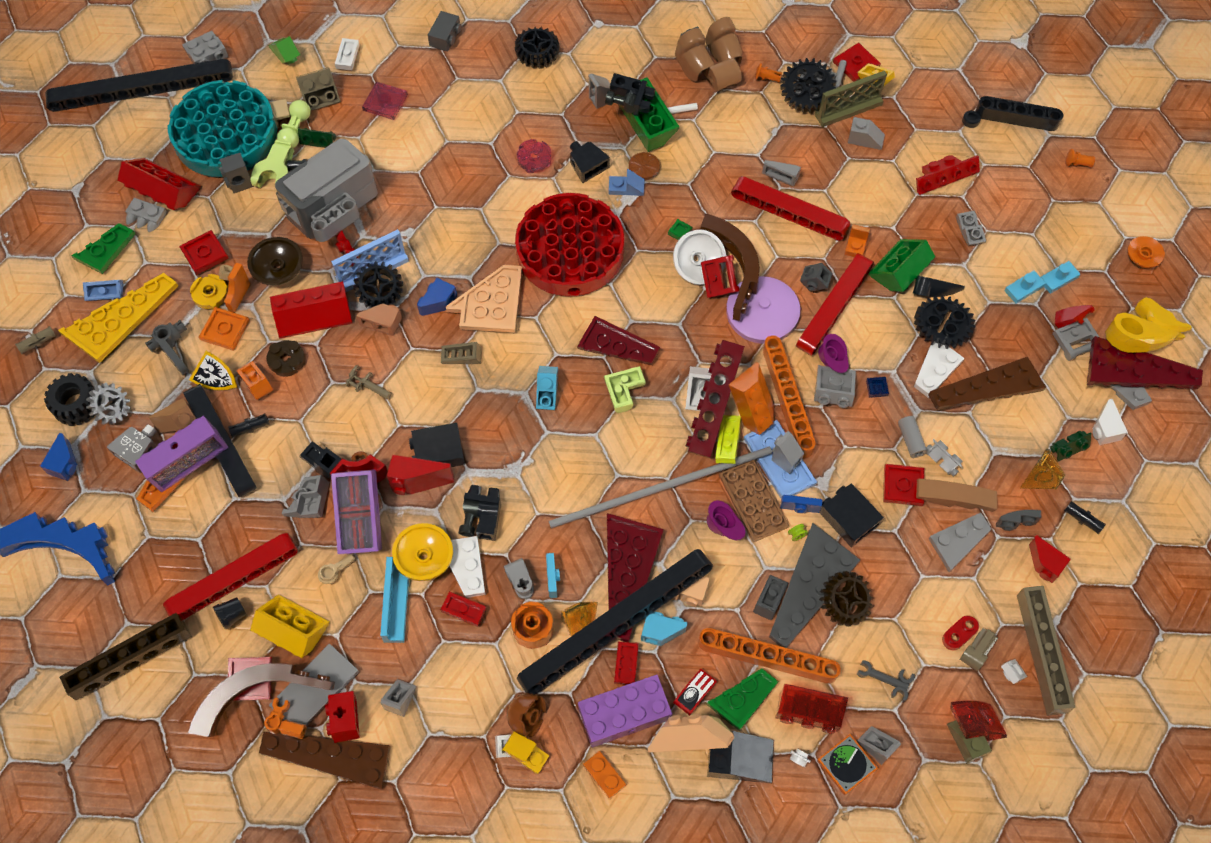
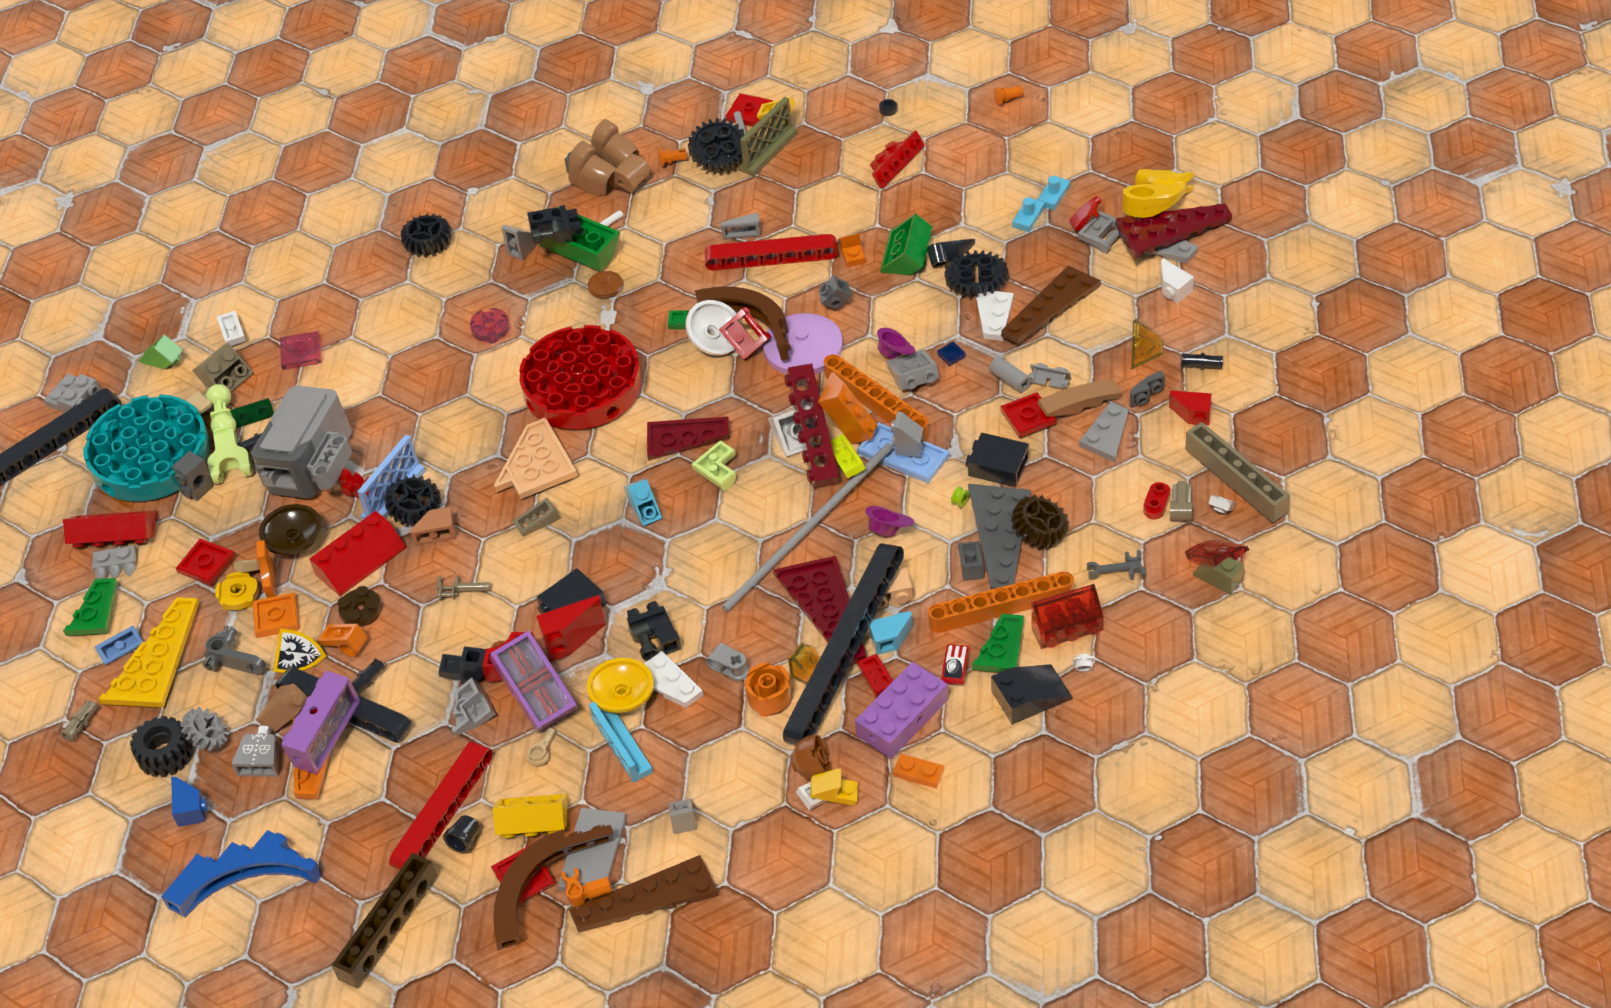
camera: 25 degrees left, 15 degrees down
red brick [325,691,360,743] -> none
blue slope [417,278,457,316] -> none
dark grey brick [428,11,462,52] -> none
red plate [440,591,487,627] -> none
medium azure plate [546,553,560,598] -> none
black torso [570,141,610,183] -> none
medium blue slope [609,169,644,196] -> none
light nougat wedge [648,714,734,752] -> none
medium nougat tile [719,460,789,543] -> none
blue plate [780,495,822,513] -> none
red beam [796,253,874,356] -> none
tile [817,734,878,796] -> none
light grey slope [848,117,885,150] -> none
light grey slope [857,726,901,765] -> none
light grey slope [956,211,986,246] -> none
black beam [975,96,1064,131] -> none
dark green hinge [1050,431,1092,462] -> none
orange dish [1127,236,1165,268] -> none

